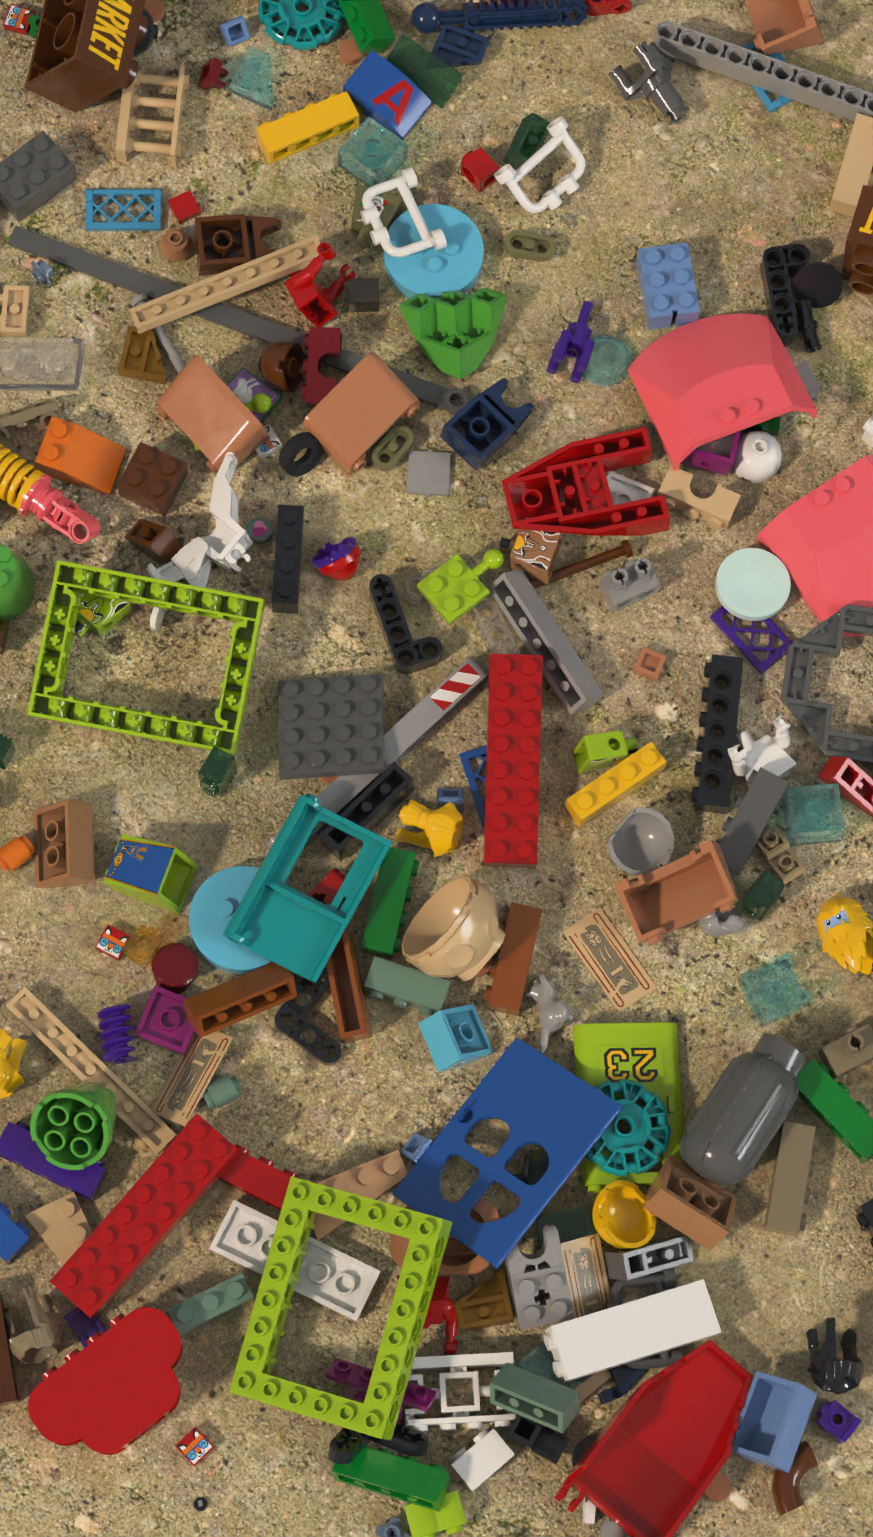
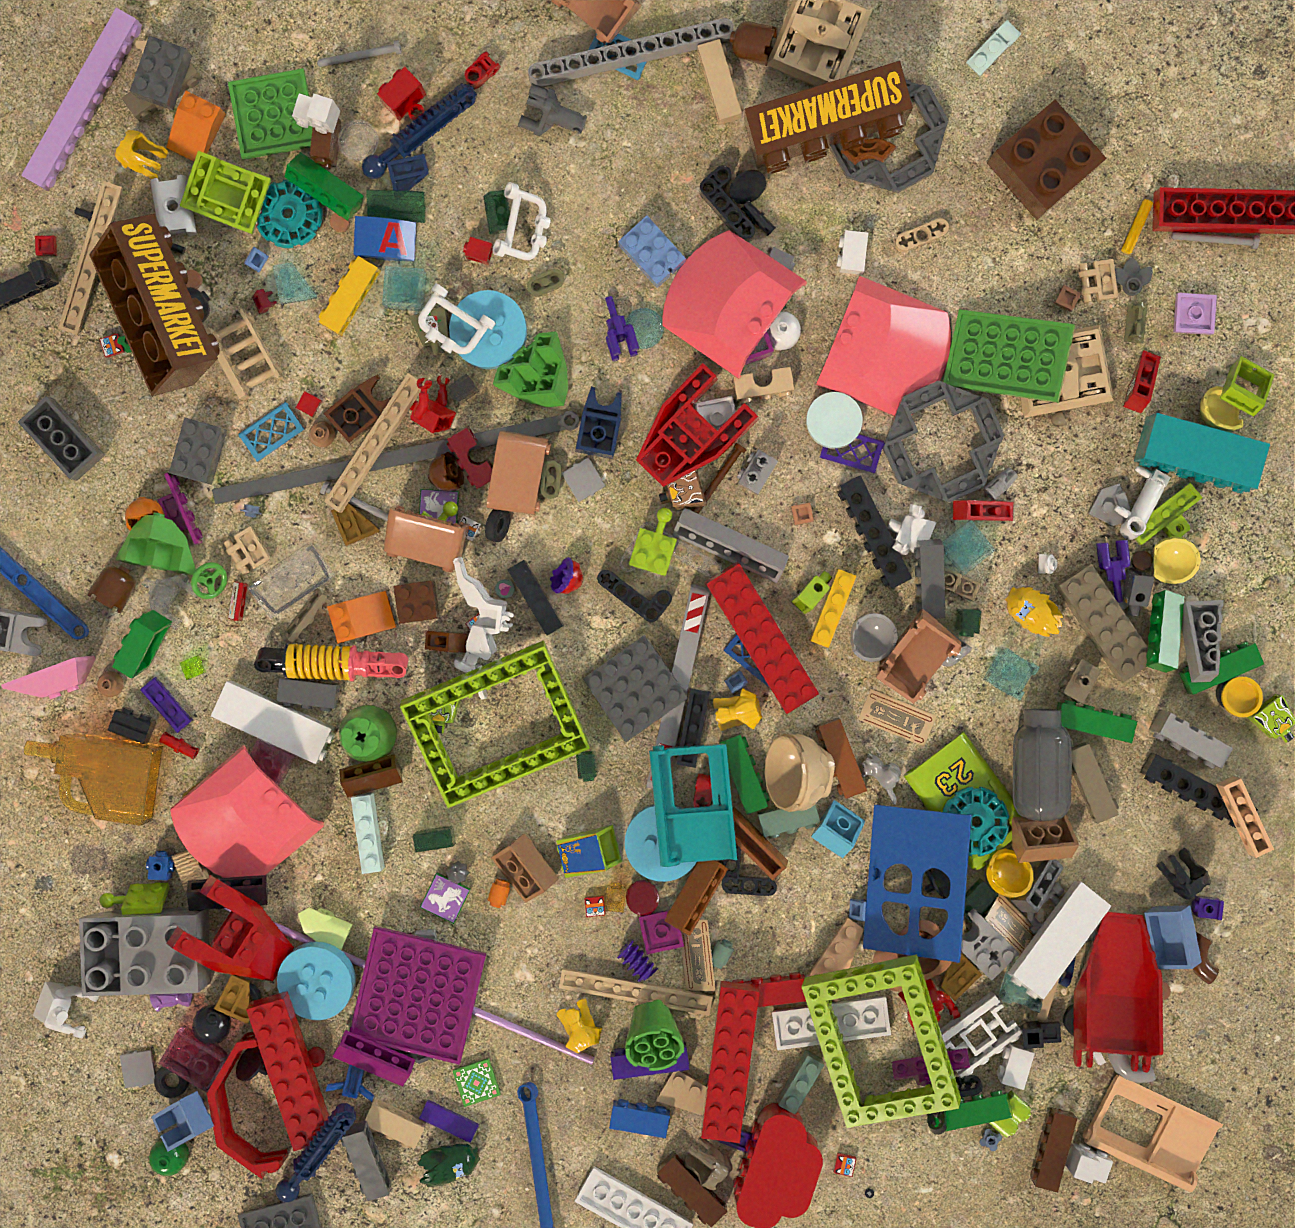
camera: 25 degrees left, 15 degrees up
sand green brick [490,1363,579,1433] -> none

